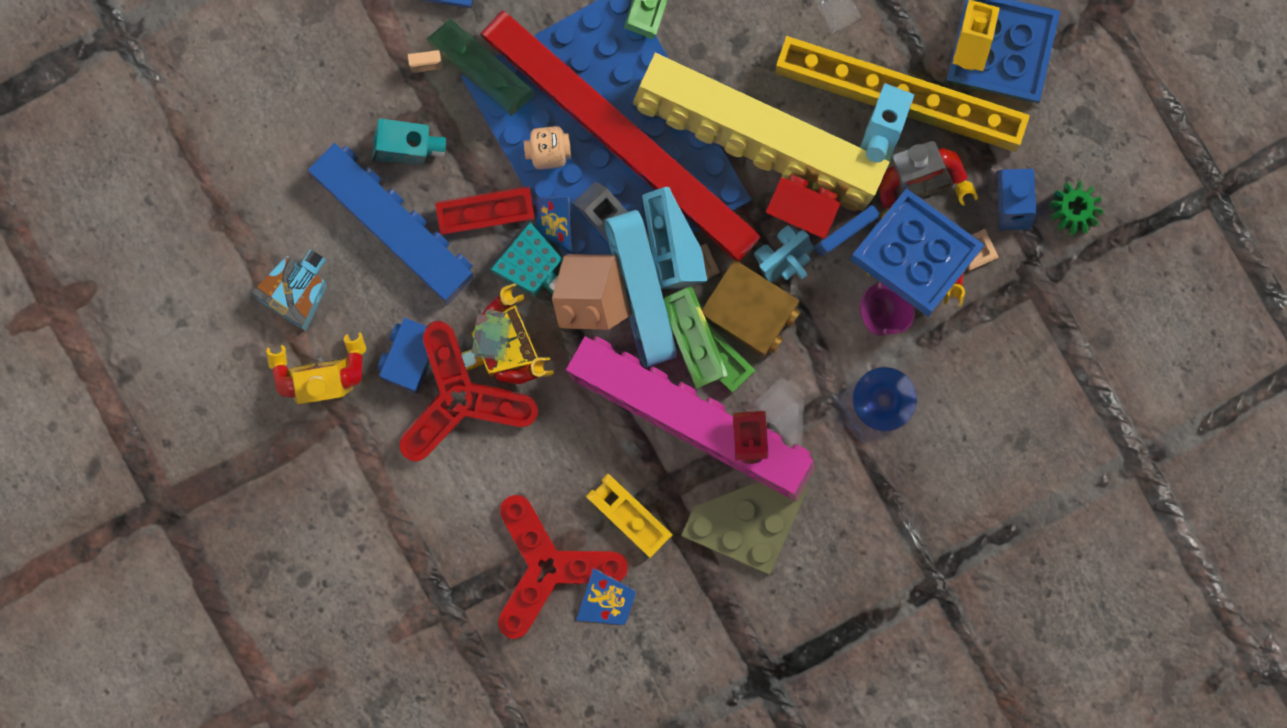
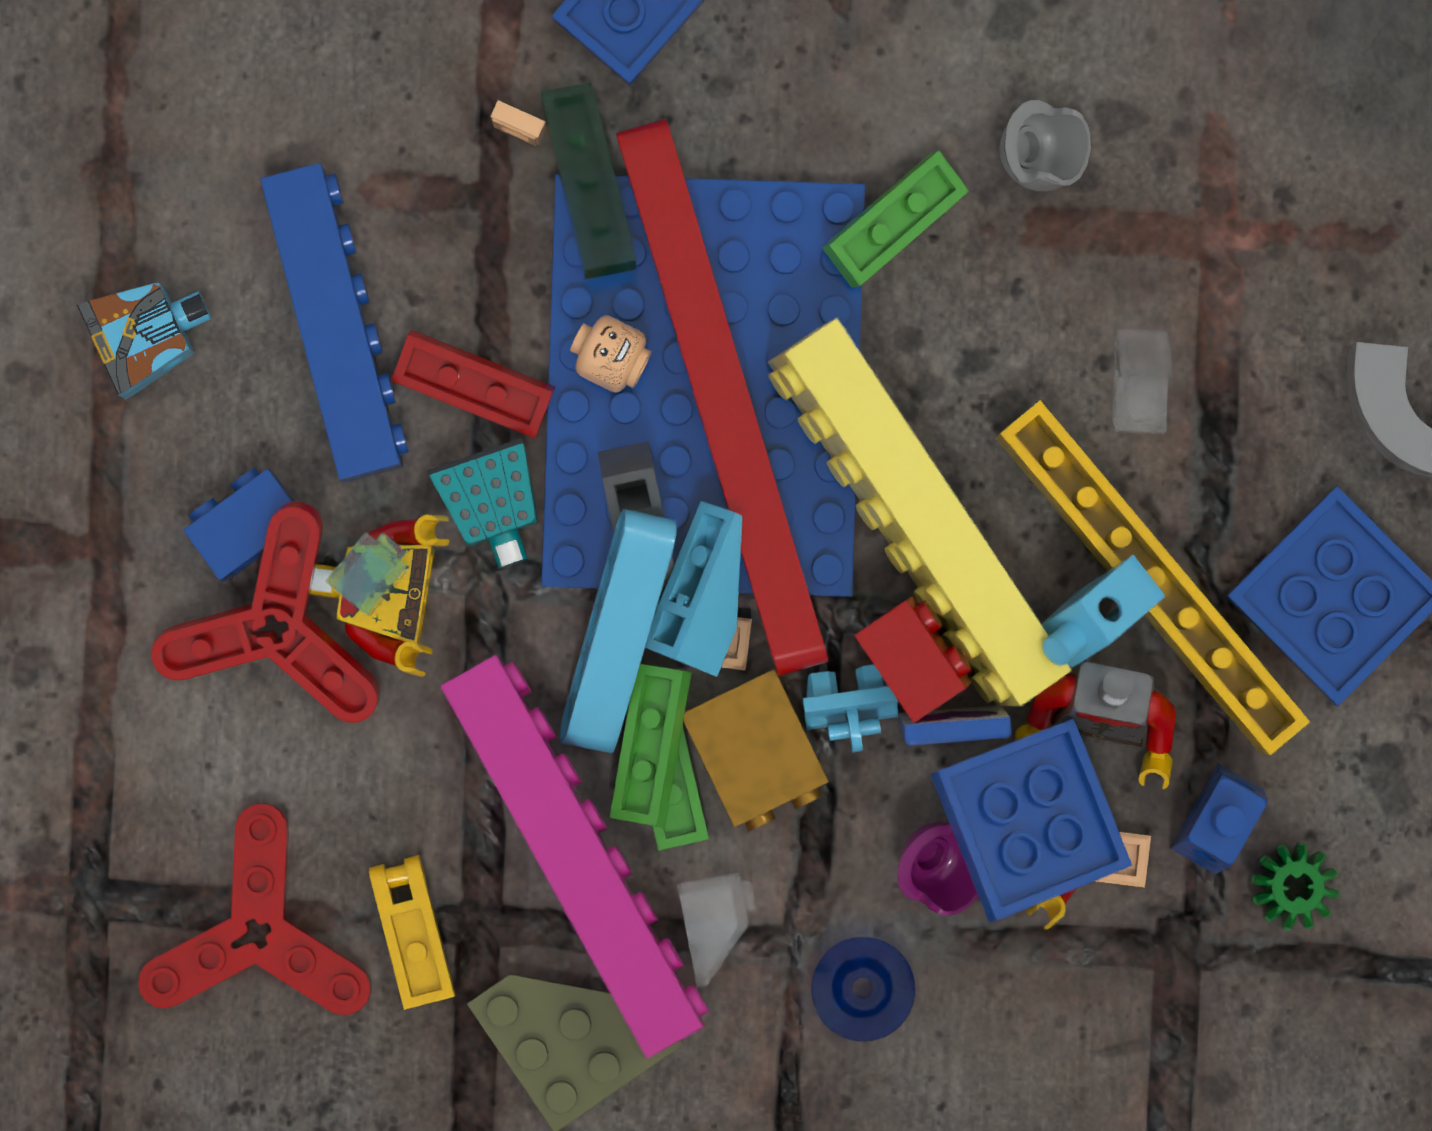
camera: 20 degrees right, 5 degrees up
torso [266,332,366,404] -> none
teal torso [372,118,446,164] -> none
blue sticker [535,197,572,252] -> none
nougat slope [552,254,632,330] -> none
blue sticker [576,568,635,625] -> none
dark red bracket [733,411,768,464] -> none
yellow slope [953,0,999,71] -> none

